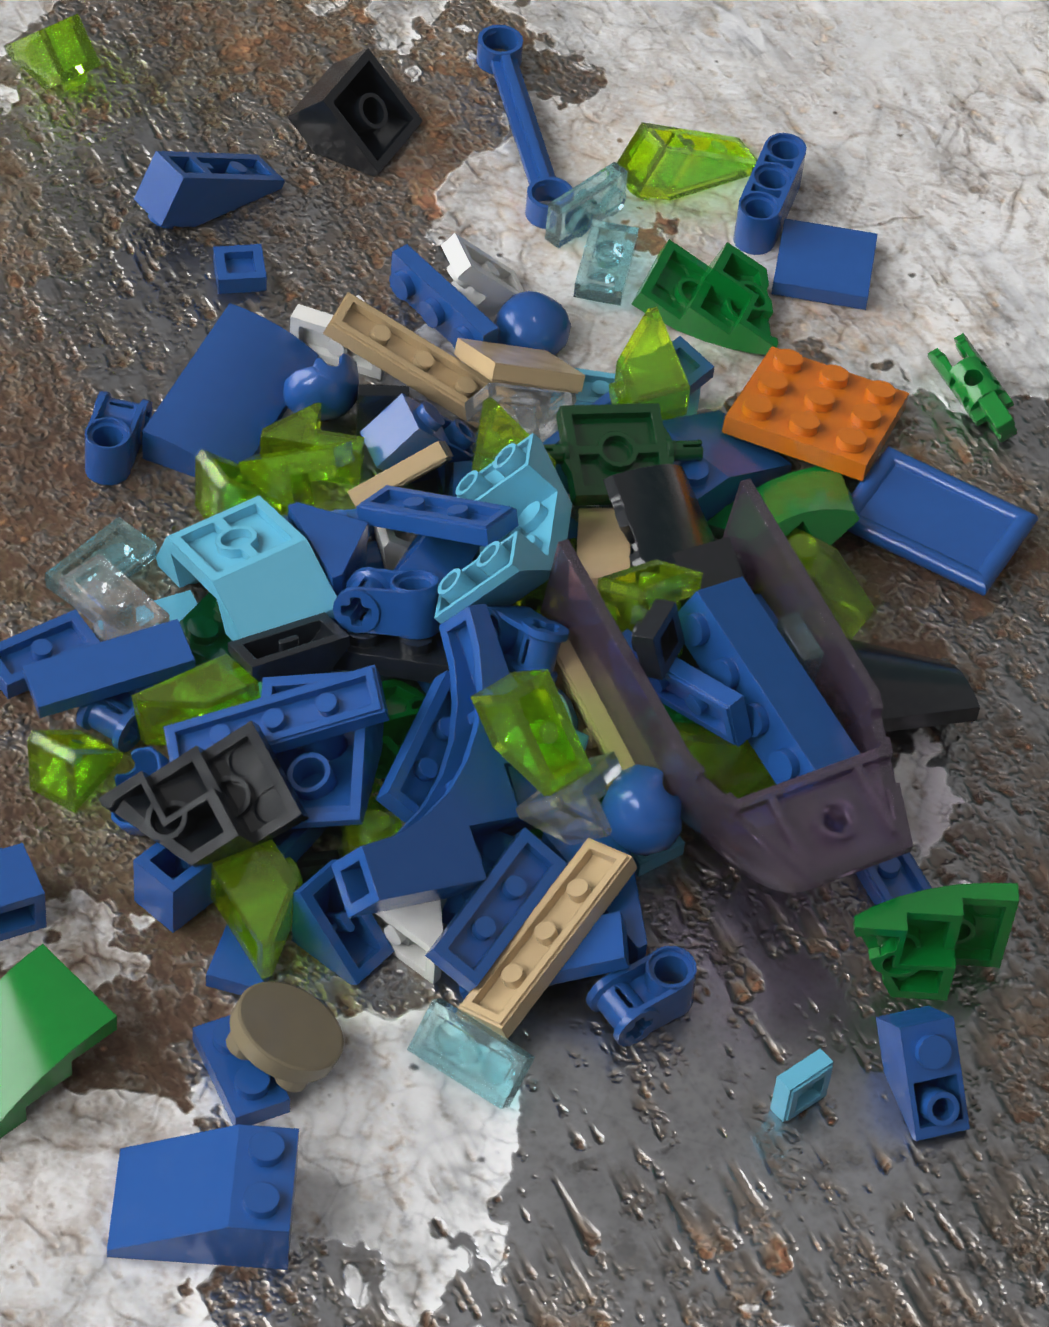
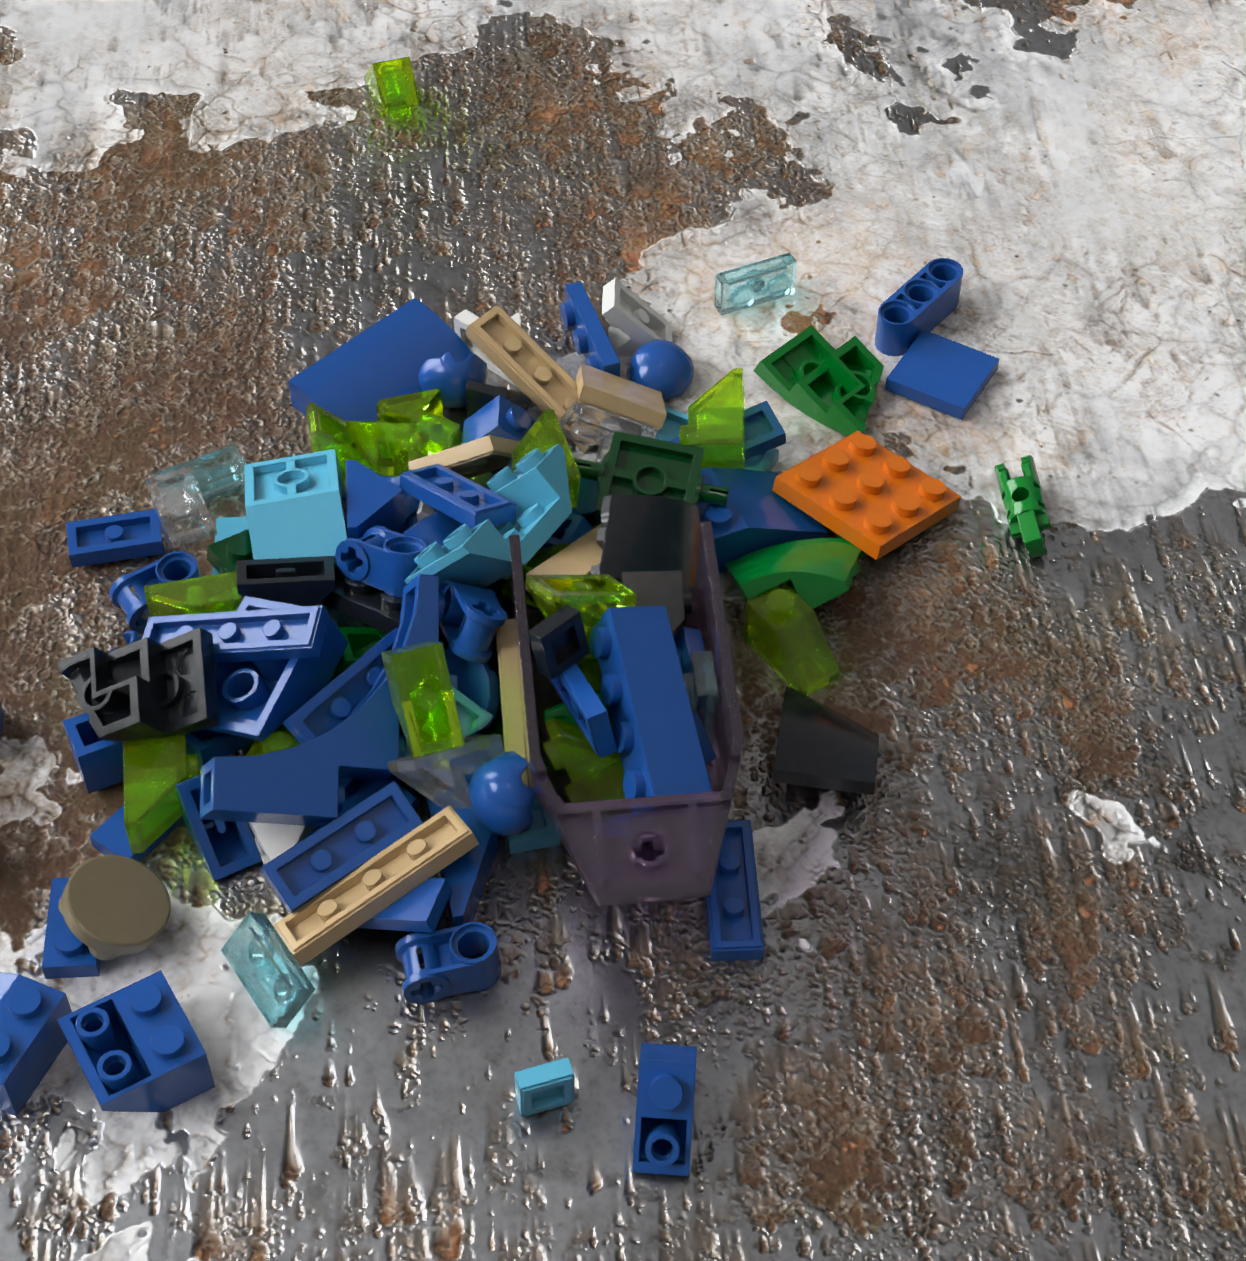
camera: 25 degrees right, 0 degrees up
blue tile [22,619,196,718] -> none
clear neon green slope [27,729,124,813] -> none
blue piece [85,391,153,485] -> none
blue slope [134,151,285,229] -> none
blue tile [213,244,267,294] -> none
black slope [287,48,423,177] -> none
blue piece [476,25,574,230] -> none
clear light blue plate [573,219,639,306] -> none
clear neon green slope [614,122,758,200] -> none
blue piece [847,446,1038,596] -> none
green slope [853,882,1019,1001] -> none
none -> blue slope [57,970,215,1113]

